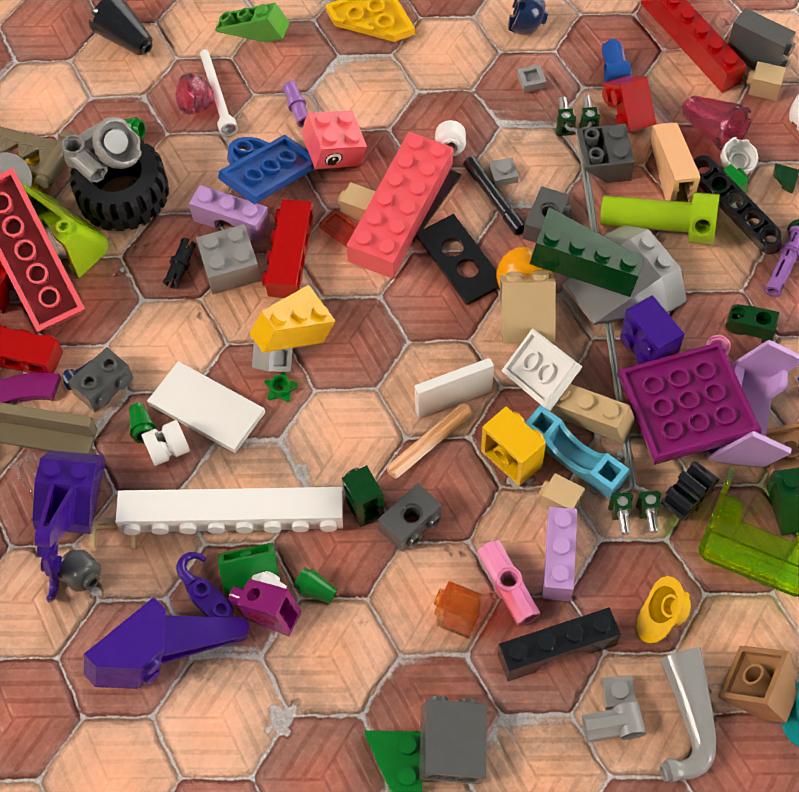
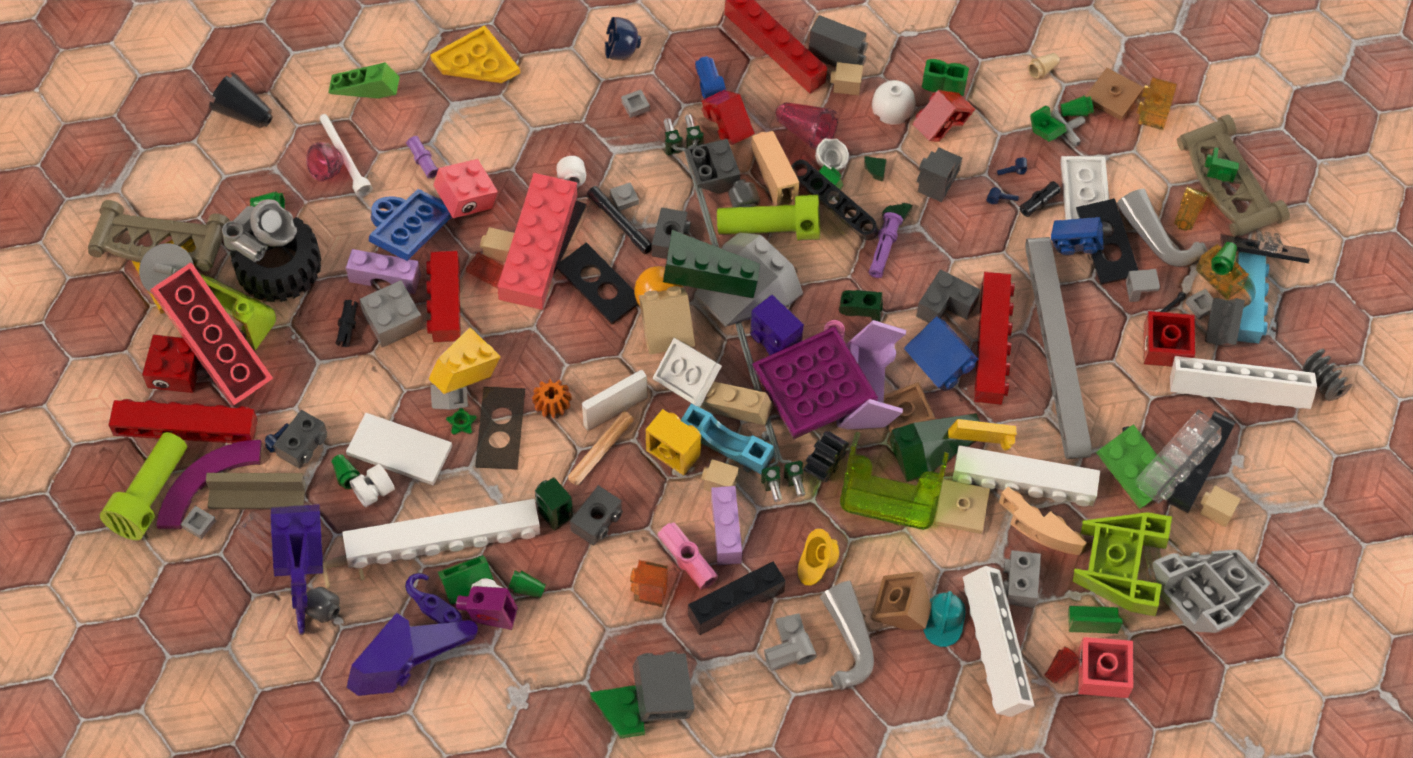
camera: 15 degrees left, 0 degrees up
none -> clear smoke piece [475,387,525,470]
none -> orange gear [532,378,572,419]
none -> dark grey head [728,179,760,207]

